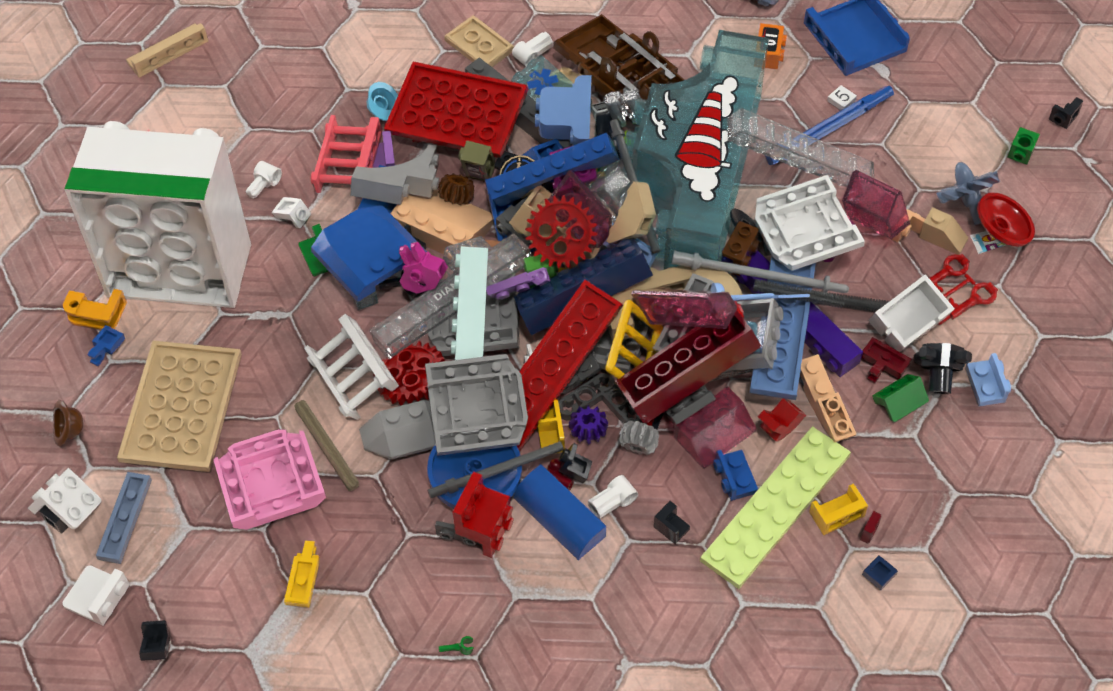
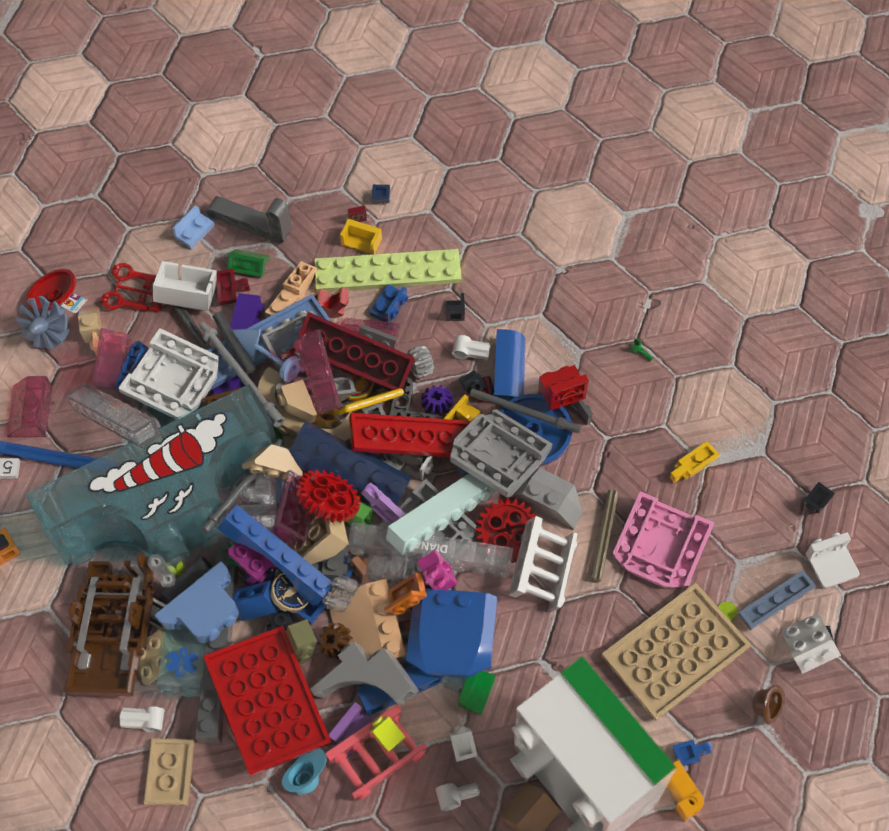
camera: 135 degrees left, 5 degrees up
black piece [913,343,972,394] -> none
none -> clear pink slope [7,376,52,438]
none -> blue beam [115,341,149,395]
none -> dark grey beam [206,196,292,244]
none -> tan slope [277,380,317,423]
none -> clear piece [323,575,358,612]
none -> neon yellow brick [369,716,405,751]
none -> orange bracket [384,573,427,615]
none -> lime piece [718,602,737,621]

